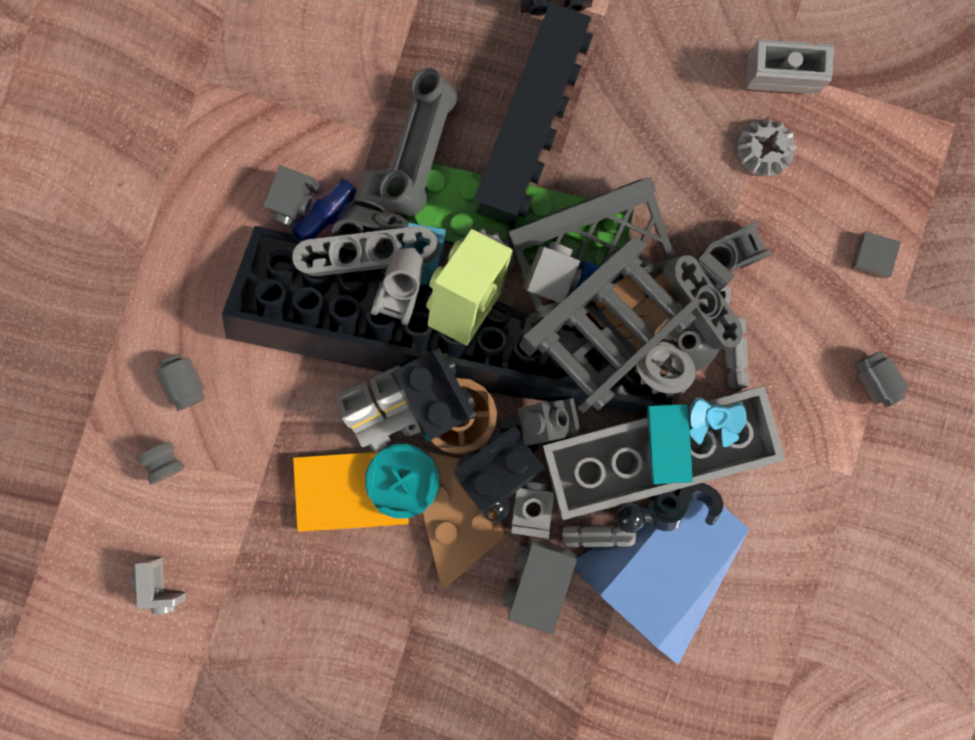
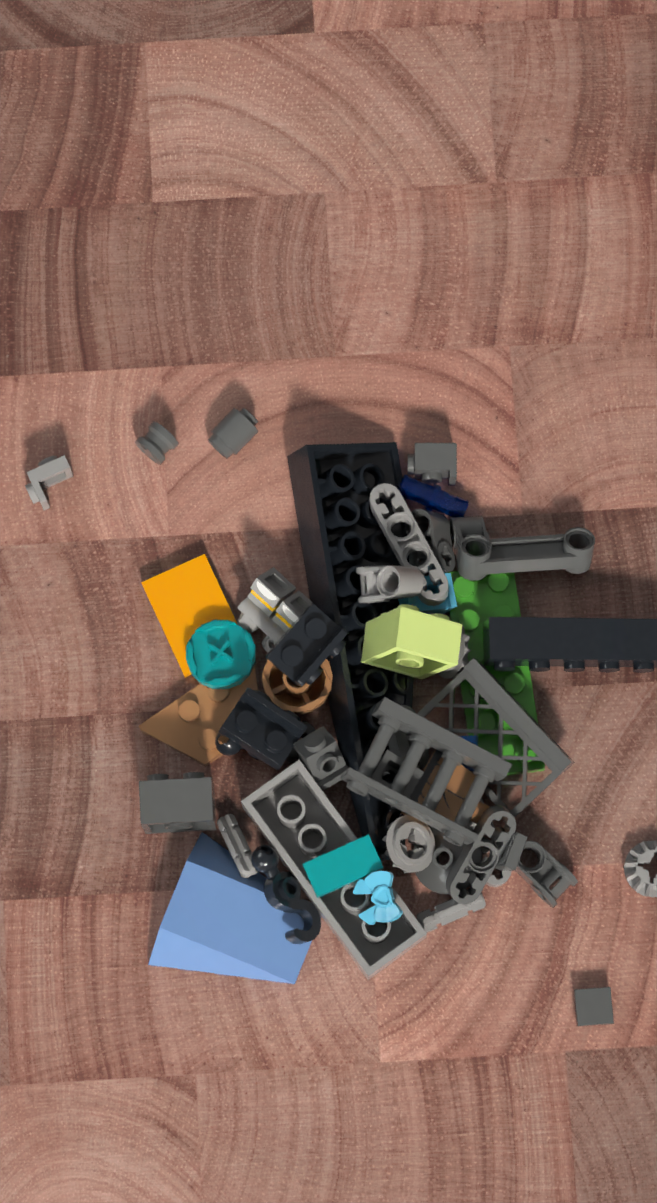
camera: 65 degrees right, 10 degrees down
light grey brick [510,481,554,539] -> none
light grey brick [523,242,582,303] -> none
dark grey brick [854,350,909,408] -> none

